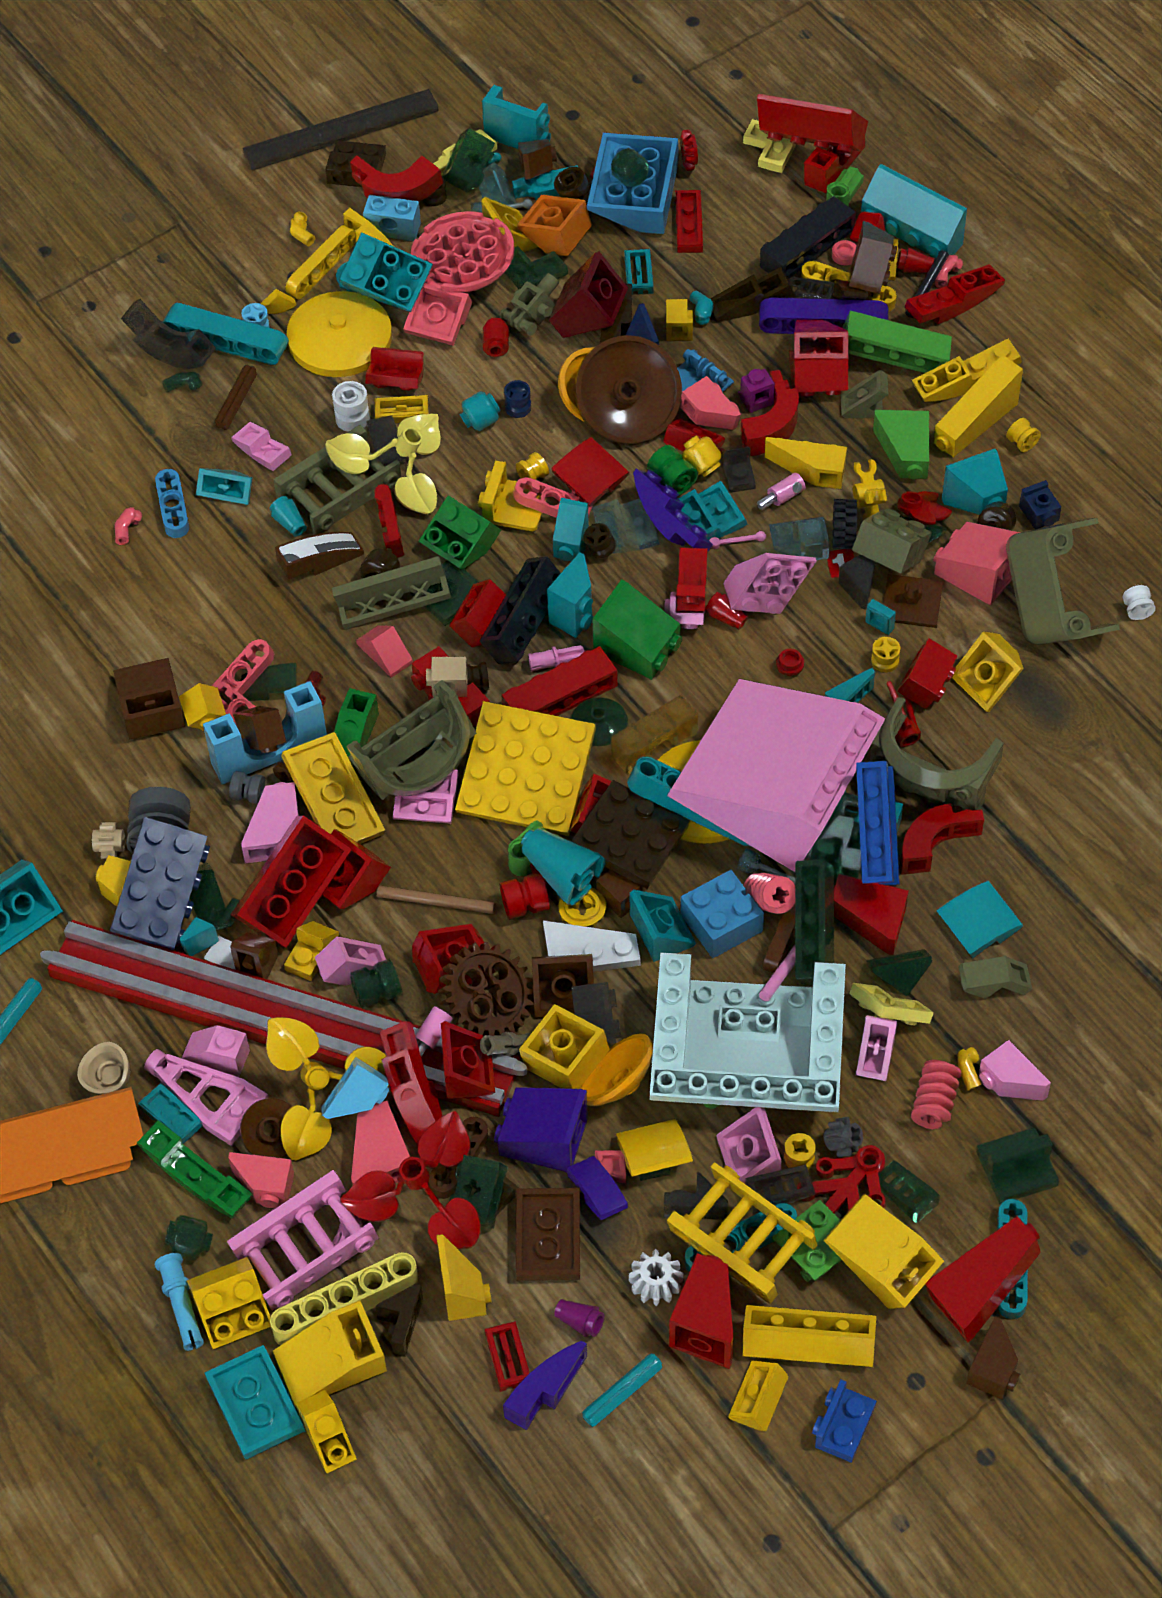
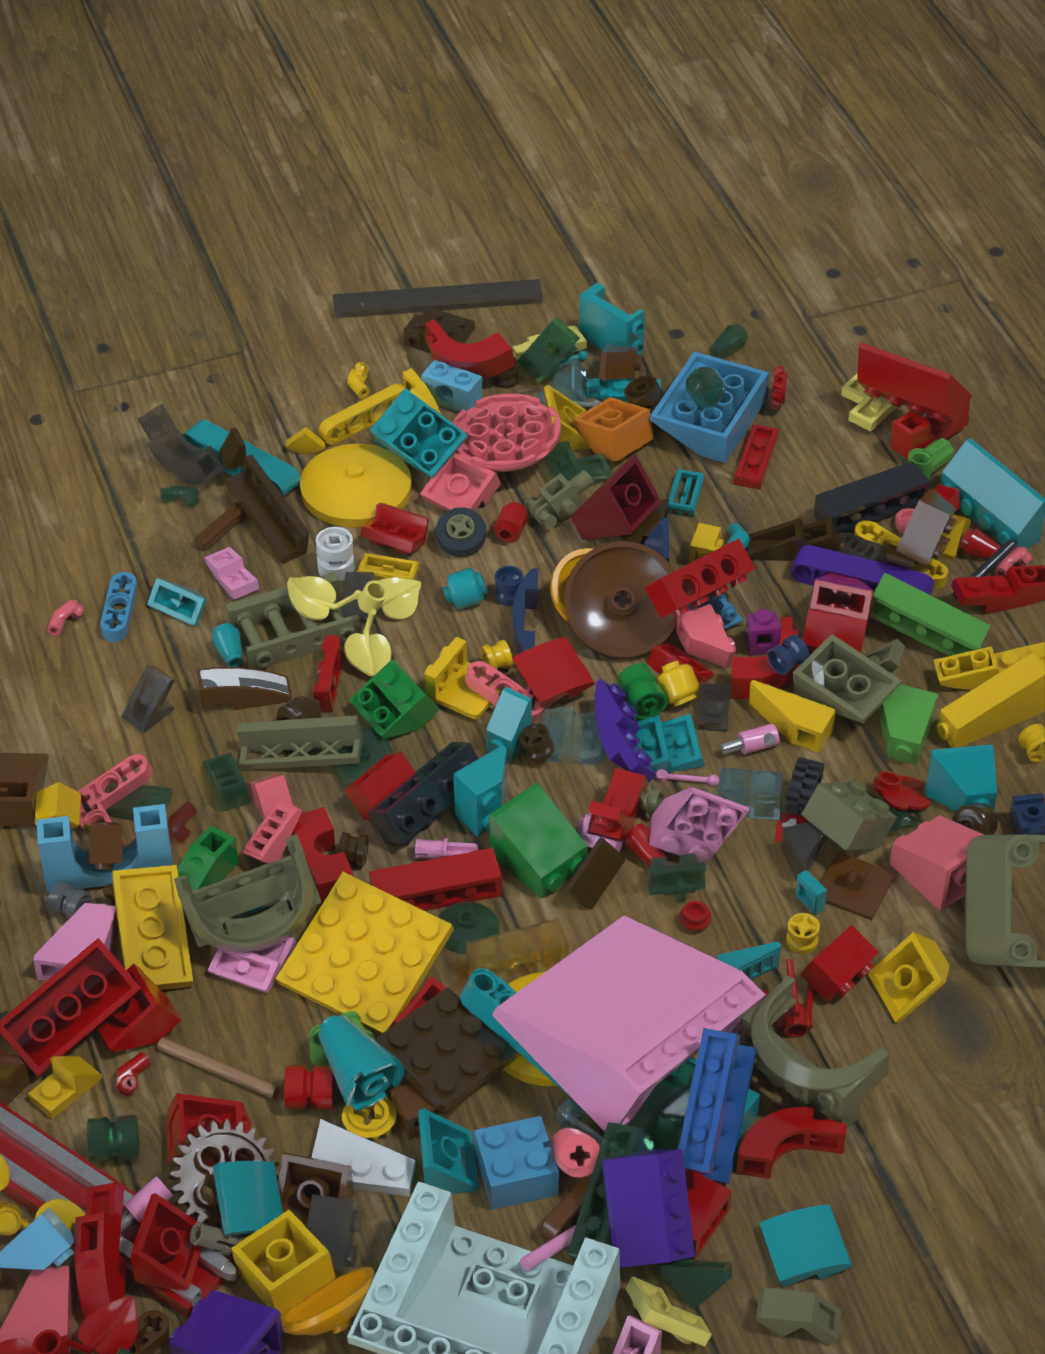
camera: 15 degrees right, 10 degrees down
medium azure wheel [241,303,270,327] -> none
bright pink slope [315,936,390,986] -> none
tan brick [426,657,468,697] -> none
yellow pin [852,459,887,521] -> none
none -> red arm [116,1052,151,1096]
none -> clear smoke slope [121,665,175,732]
none -> clear green slope [202,753,250,811]
none -> teal slope [212,1161,283,1236]
none -> dark brown slope [219,427,246,470]
none -> dark brown fence [226,454,309,563]
none -> coral slope [242,800,302,864]
none -> black wheel [436,507,487,557]
none -> dark blue slope [513,568,538,655]
none -> dark brown slope [565,837,625,910]
none -> dark purple slope [602,1149,695,1267]
none -> olive plate [640,783,665,820]
none -> red brick [644,538,756,619]
none -> clear green hips [648,853,707,904]
none -> clear green cone [709,323,748,359]
none -> dark blue wheel [767,635,809,675]
none -> olive slope [793,634,902,723]

